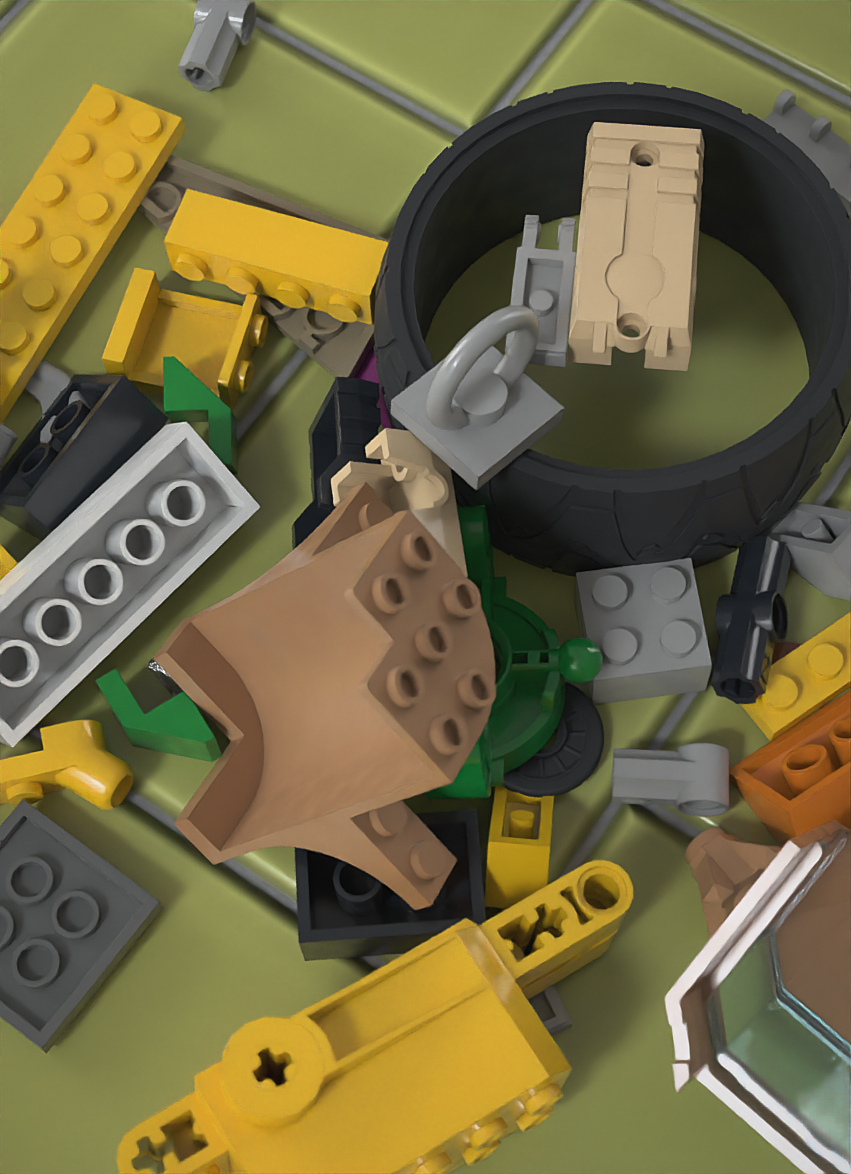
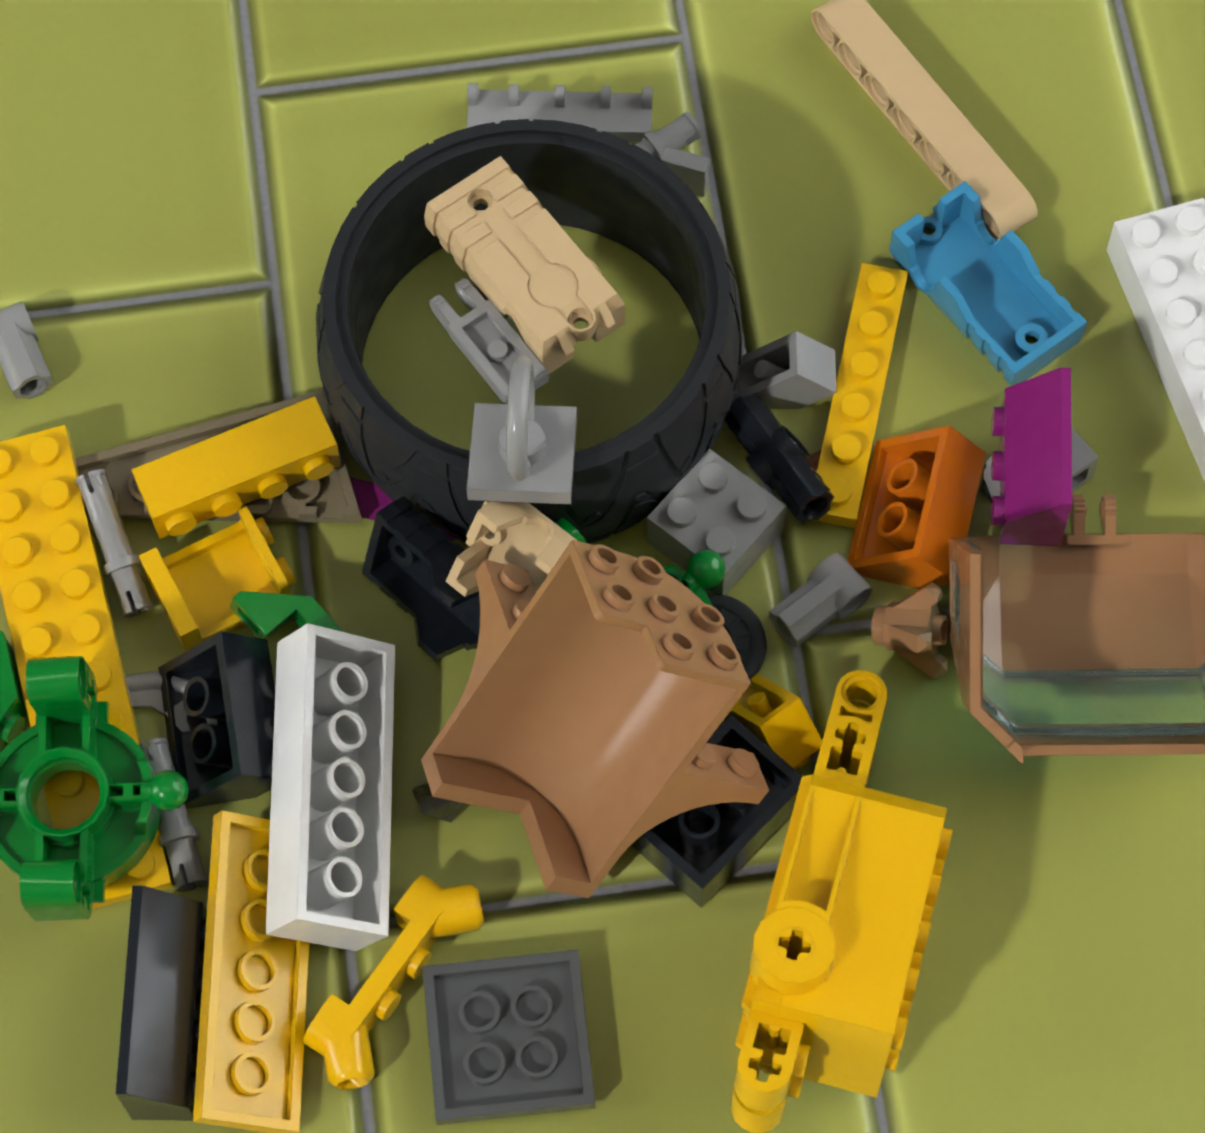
camera: 45 degrees left, 0 degrees up
green slope [95,668,221,762] -> none
none -> light grey pin [75,469,154,617]

